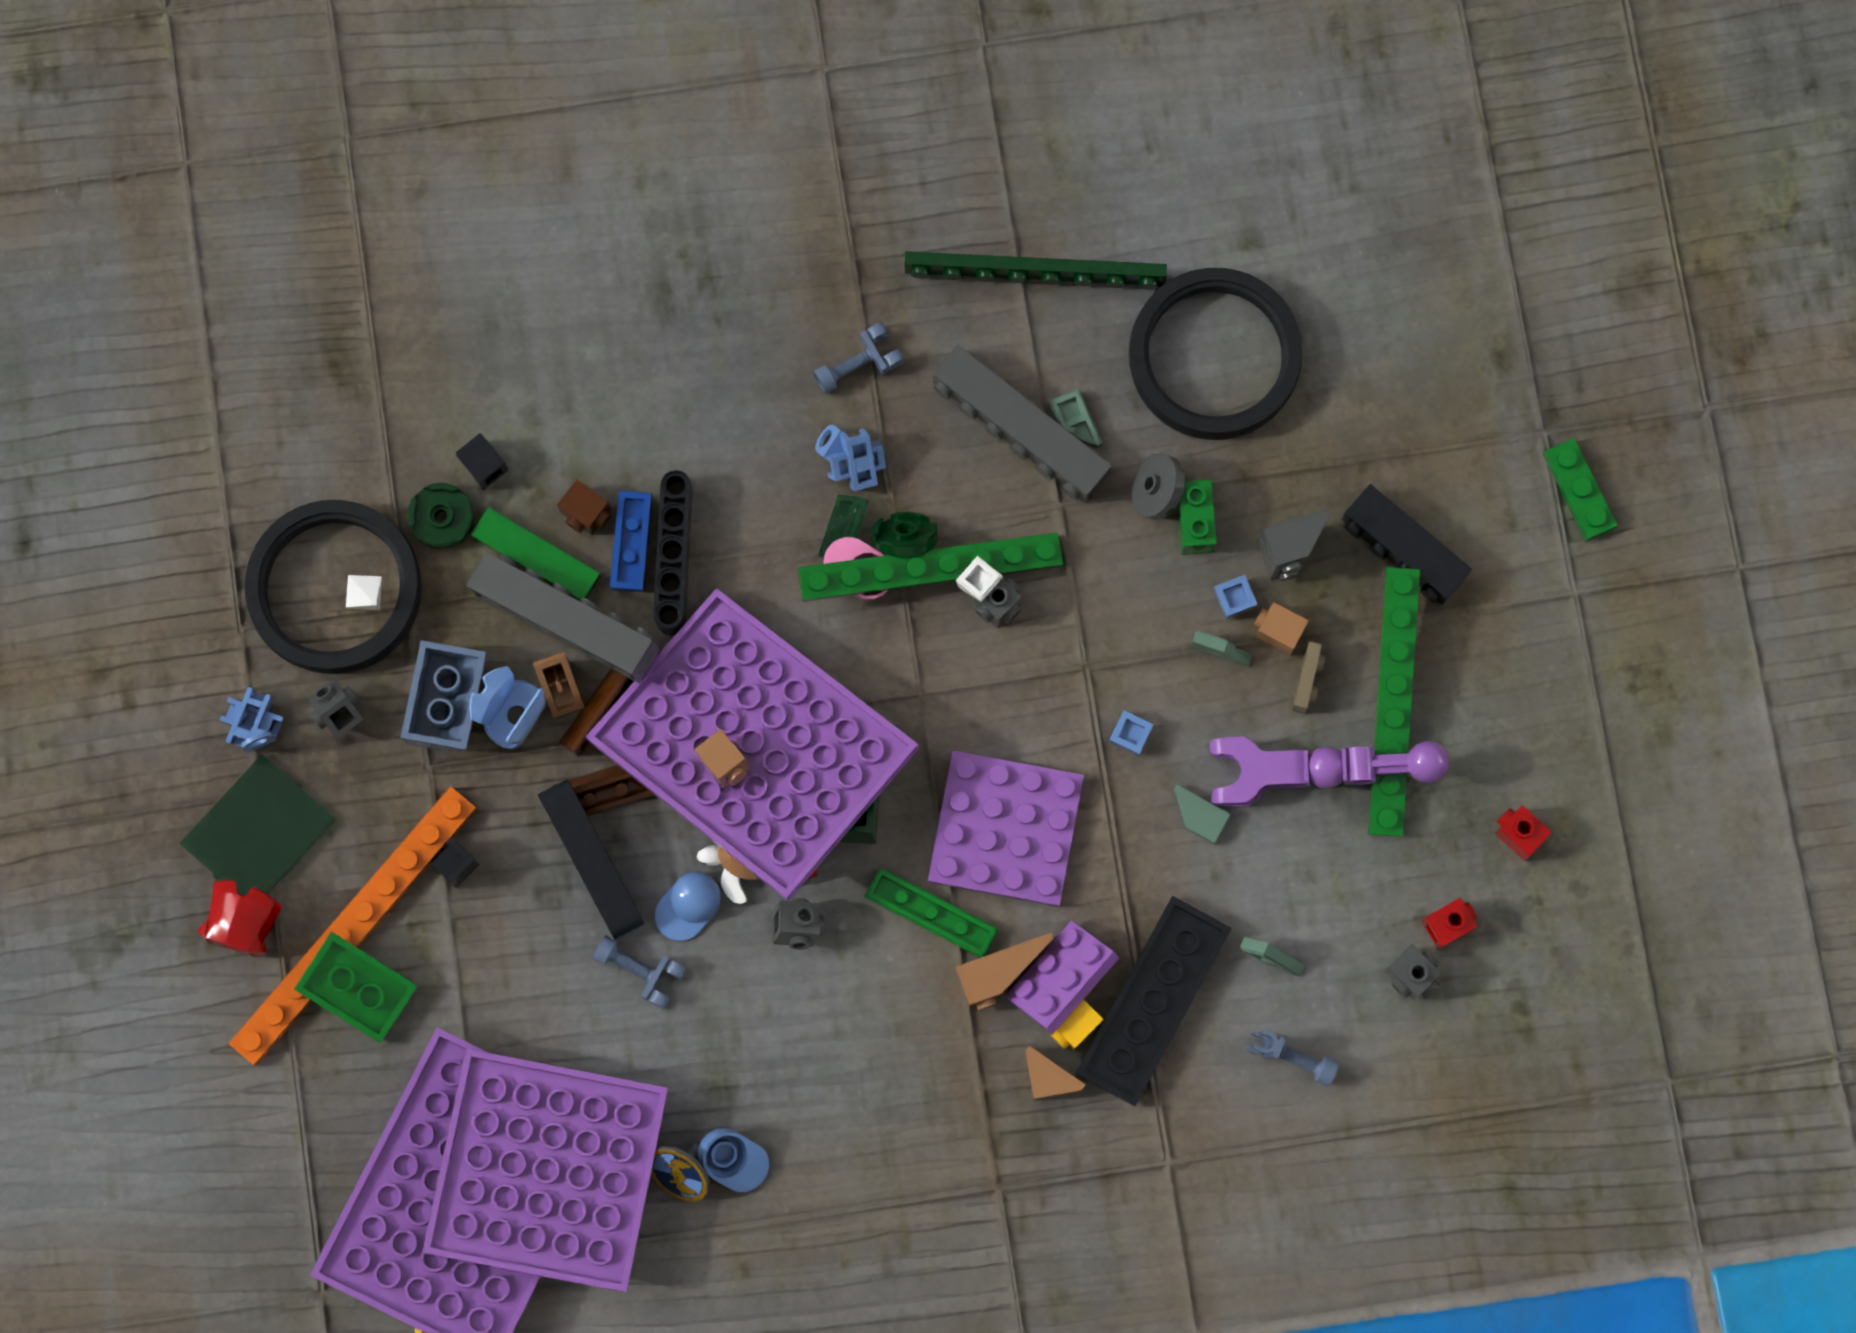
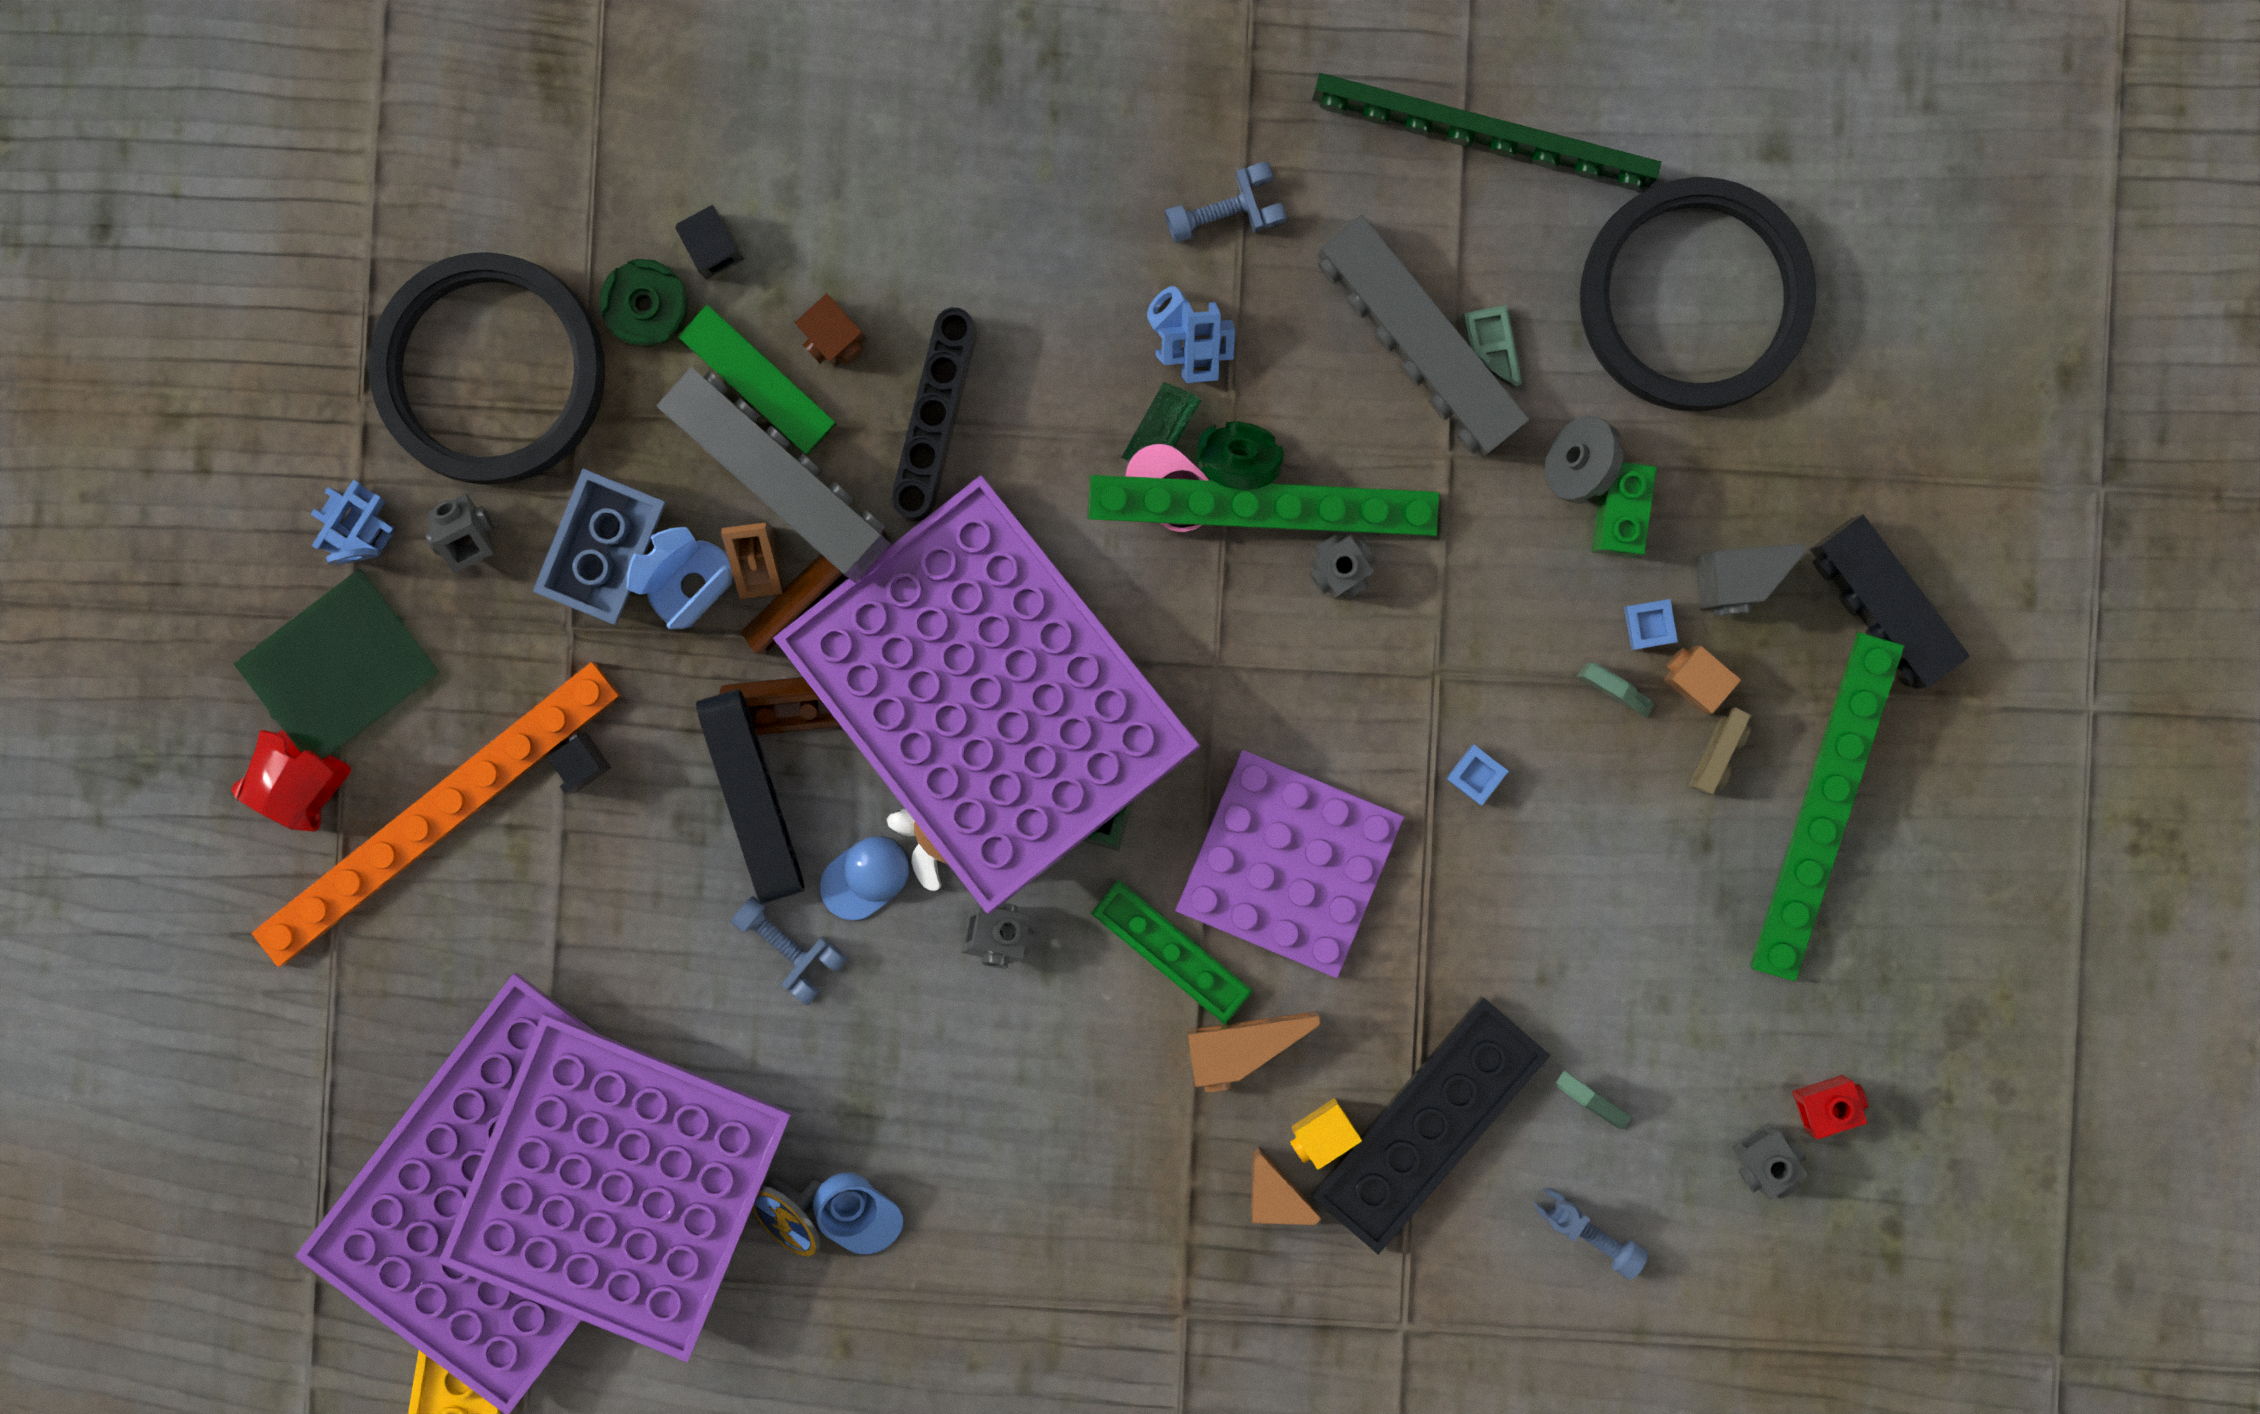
camera: 10 degrees right, 10 degrees up
green plate [294,931,417,1043] -> none
white slope [346,575,382,610] -> none
blue plate [610,491,653,592] -> none
medium nougat brick [694,728,750,789] -> none
white slope [956,556,1003,602] -> none
medium lavender plate [1005,920,1119,1035] -> none
sand green tile [1174,784,1231,844] -> none
medium lavender piece [1209,736,1450,807] -> none
red brick [1495,805,1552,861] -> none
green plate [1543,438,1618,542] -> none

